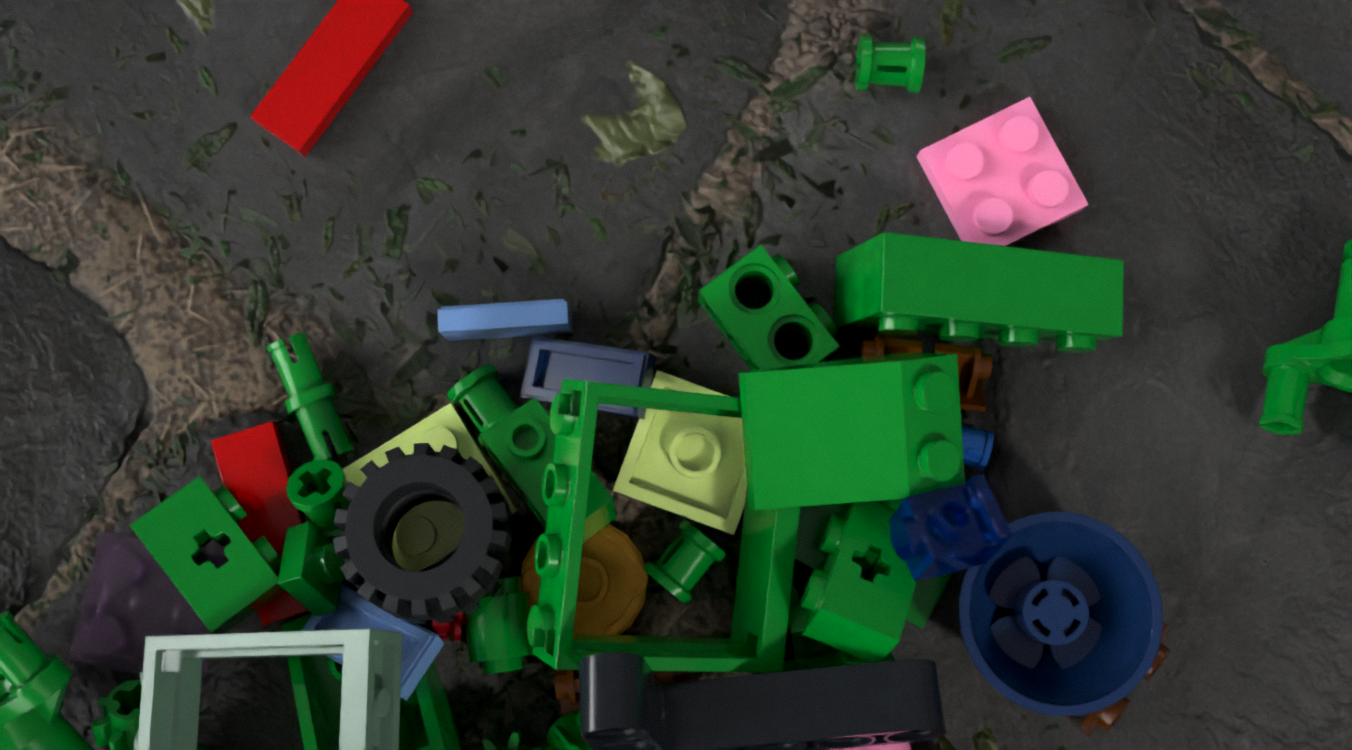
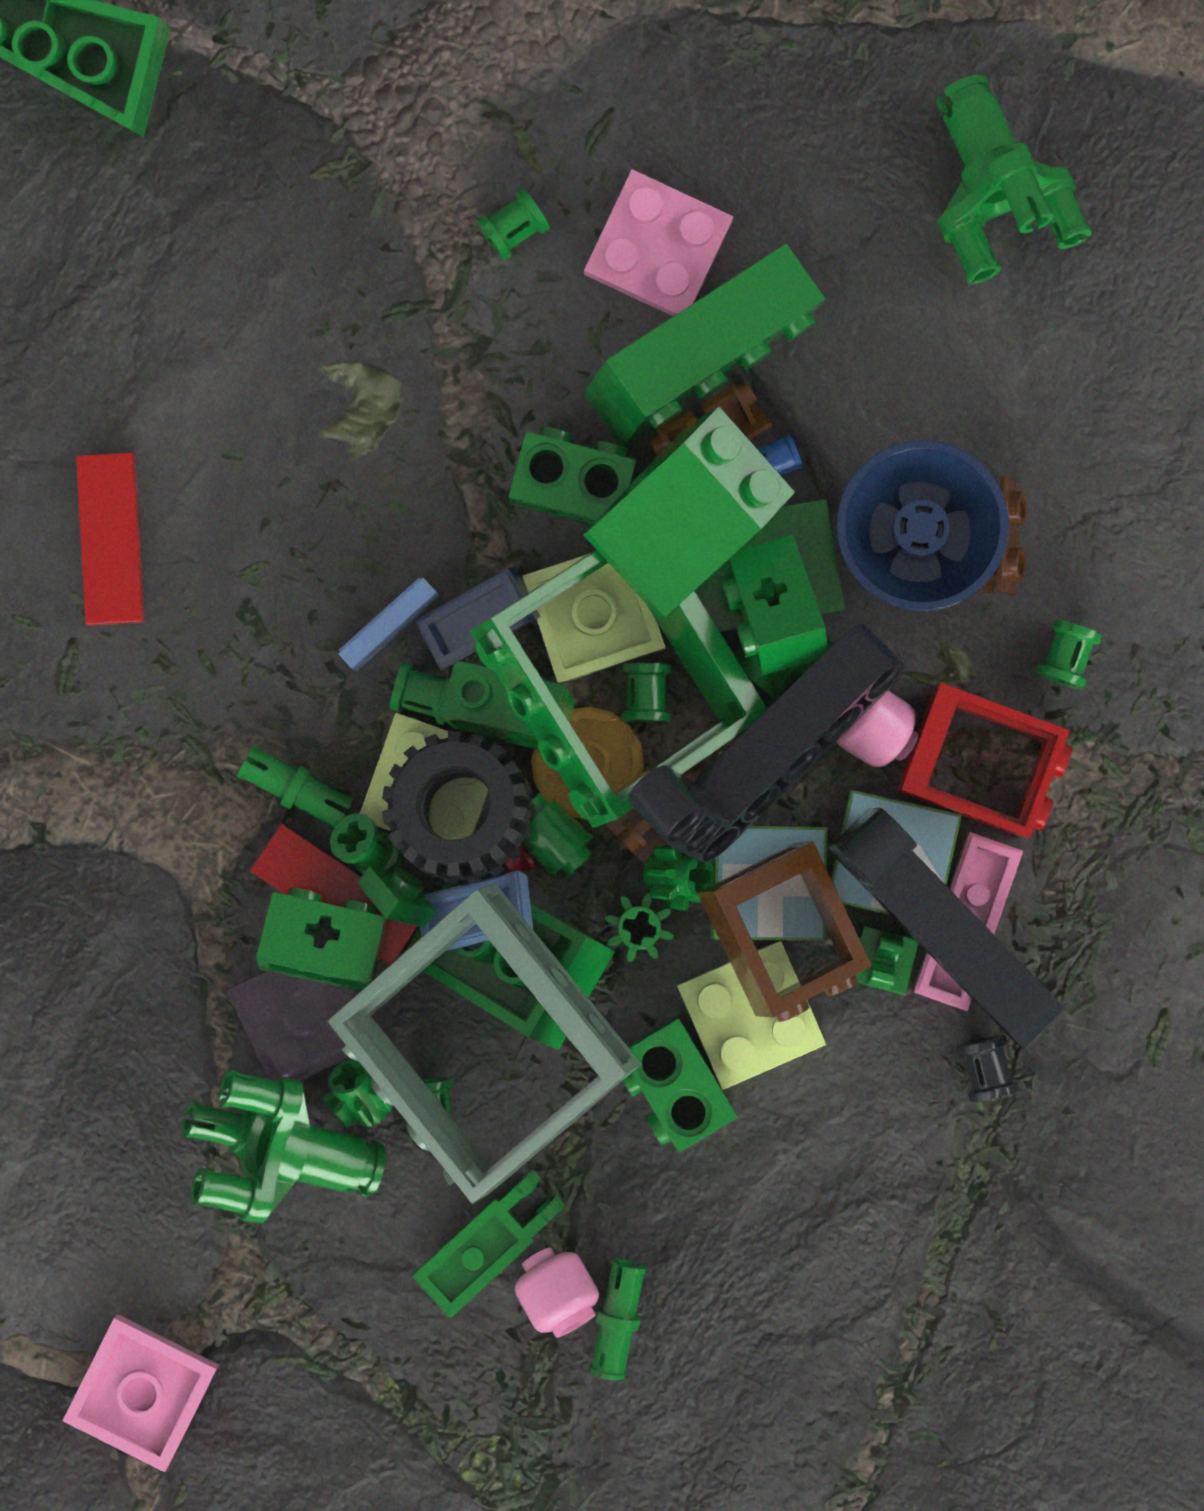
camera: 40 degrees left, 5 degrees up
clear blue brick [888,474,1012,582] -> none

